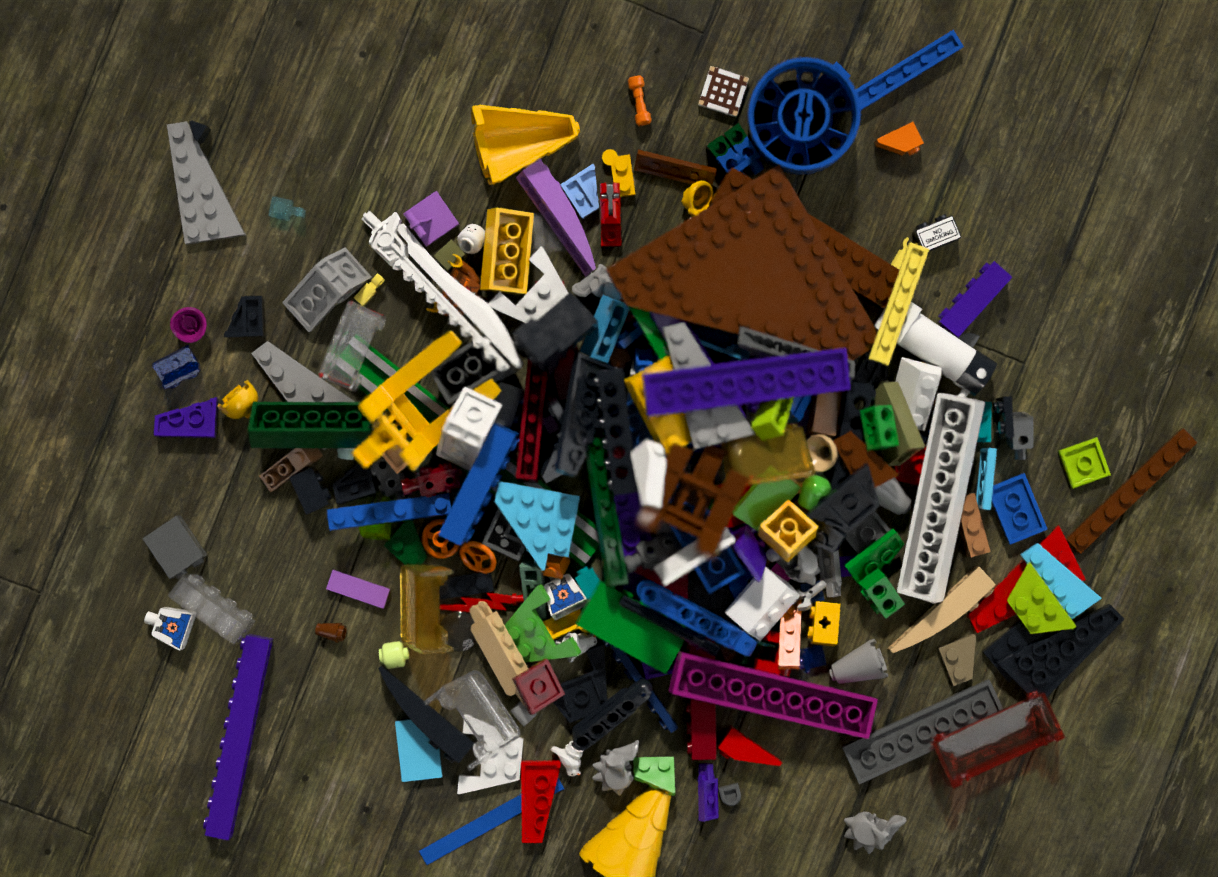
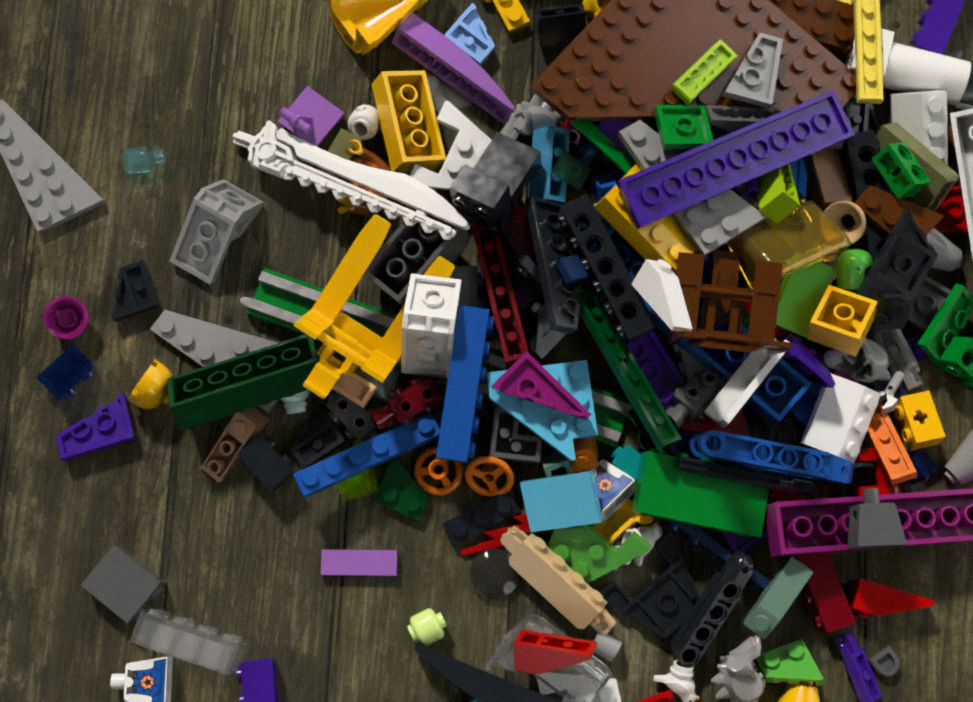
camera: 25 degrees left, 10 degrees down
black slope [189,120,211,144] -> none
reddish brown cone [315,623,347,643] -> none
clear windscreen [319,301,387,392] -> none
light yellow bar [354,273,385,306] -> none
clear yellow windscreen [400,564,453,655] -> none
dark red tile [512,659,565,715] -> none
red plate [600,182,621,247] -> none
none -> magenta wing [492,351,591,420]
none -> red slope [514,630,597,674]
none -> medium azure tile [520,471,603,532]
none -> black brick [535,4,586,47]
none -> clear green bracket [551,151,591,195]
none -> dark blue tile [555,255,589,284]
none -> green plate [654,105,713,151]
none -> lime plate [670,39,738,105]
none -> light grey wing [722,33,783,109]
none -> sand green slope [743,556,813,640]
none -> dark grey torso [848,488,906,549]

